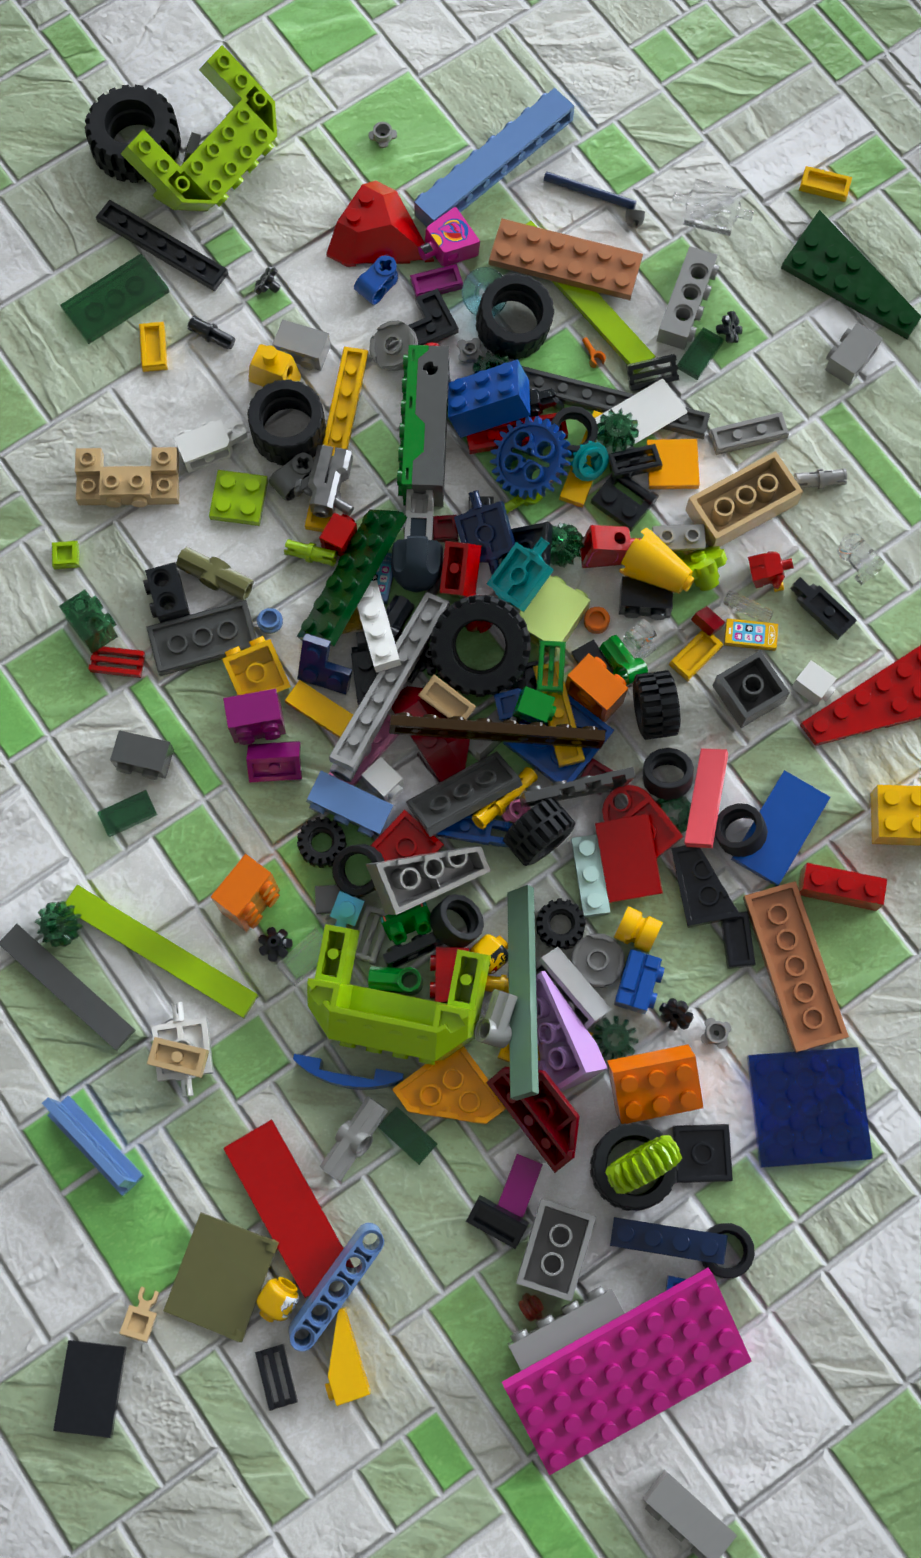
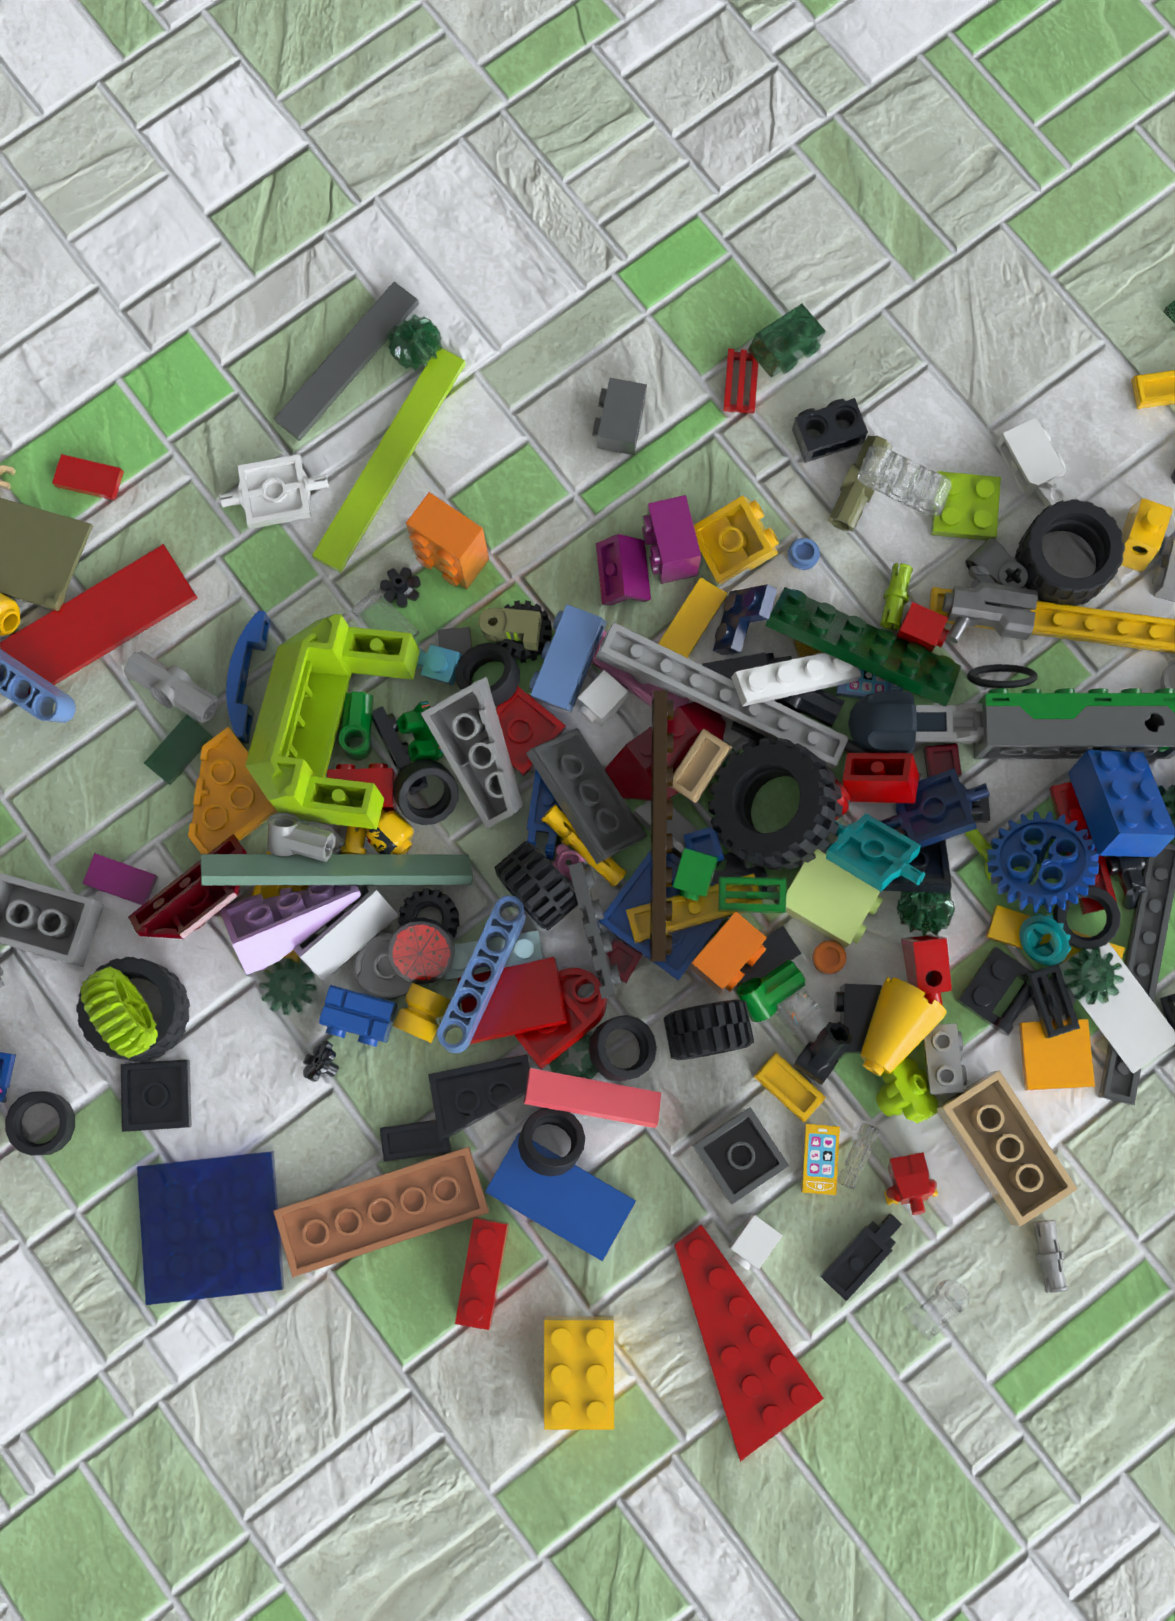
camera: 90 degrees right, 5 degrees up
medium blue fence [42,1096,144,1196] -> none
lime tile [52,541,80,570] -> none
tan bracket [75,447,180,508] -> none
clear green tile [97,790,158,837] -> none
dark grey tile [146,600,257,676] -> none
tan plate [147,1037,209,1078] -> none
light grey tile [355,905,388,965] -> none
black tile [466,1195,529,1249] -> none
orange brick [607,1044,704,1124] -> none
dark blue plate [610,1217,728,1265] -> none
dark red tile [691,606,726,636] -> none
light grey plate [701,1018,731,1049] -> none
light grey tile [709,412,789,455] -> none
none -> red tile [52,454,124,501]
none -> tile [388,917,456,984]
none -> medium blue beam [437,895,526,1054]
none -> olive leg [479,607,542,651]
none -> black piece [793,1022,853,1085]
none -> clear beam [857,445,952,516]
none -> black tyre [967,664,1038,688]

